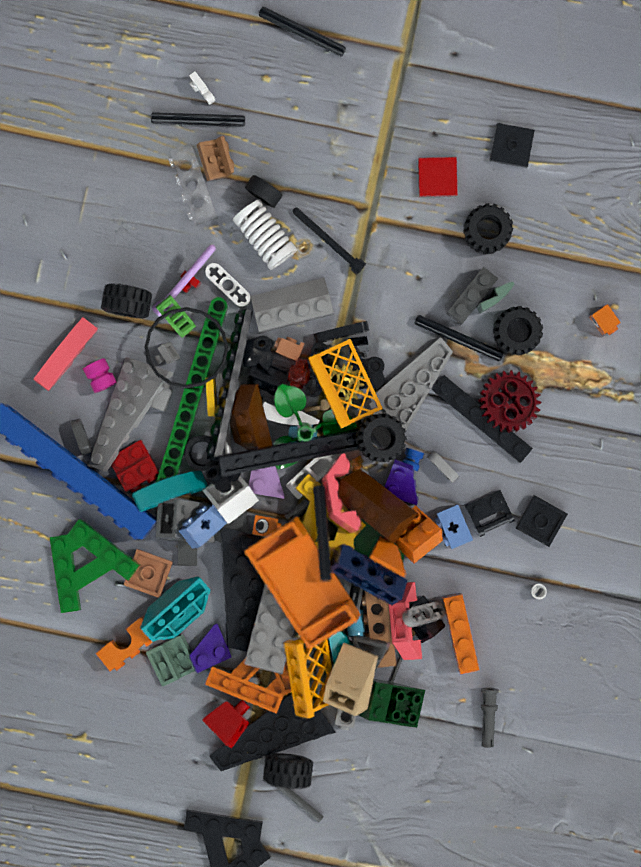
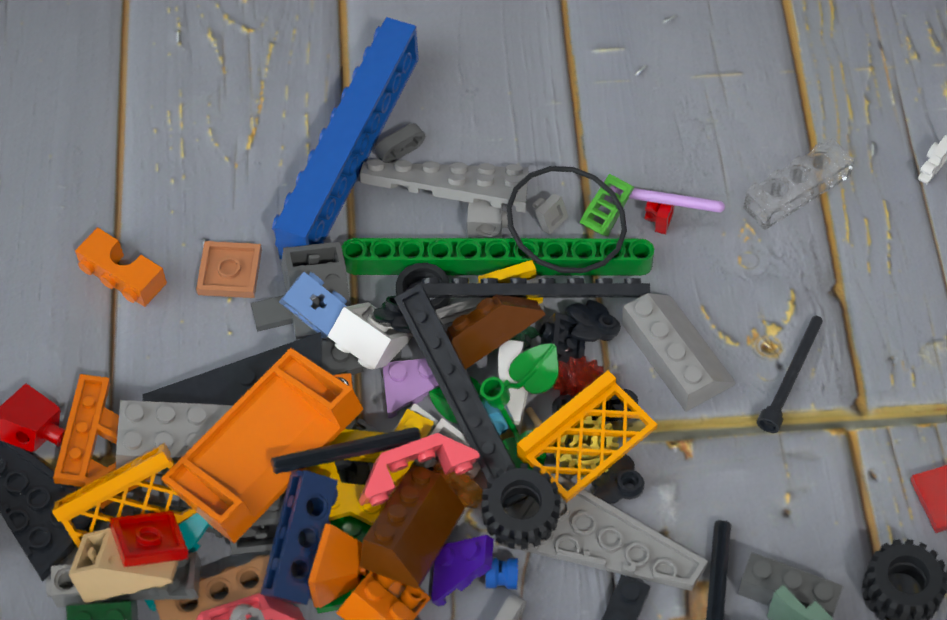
camera: 75 degrees right, 30 degrees down
coral slope [33,317,98,391] -> none
green plate [50,519,140,613] -> none
dark pink wheel [83,358,117,393] -> none
black tyre [101,283,152,319] -> none
red plate [112,440,159,493] -> none
teal slope [132,471,208,512] -> none
teal wedge [140,576,211,642] -> none
sand green slope [146,634,195,687] -> none
black axle [151,112,246,127] -> none
dark purple wing [188,623,232,673] -> none
medium nougat bracket [197,136,234,181] -> none
white beam [205,263,251,307] -> none
white piece [233,199,297,270] -> none
black tyre [245,175,282,208] -> none
nougat brick [274,337,305,362] -> none
black beam [313,321,370,343] -> none
medium azure cone [347,610,365,637] -> none
black tile [348,336,369,359] -> none
none -> red tile [110,511,188,567]

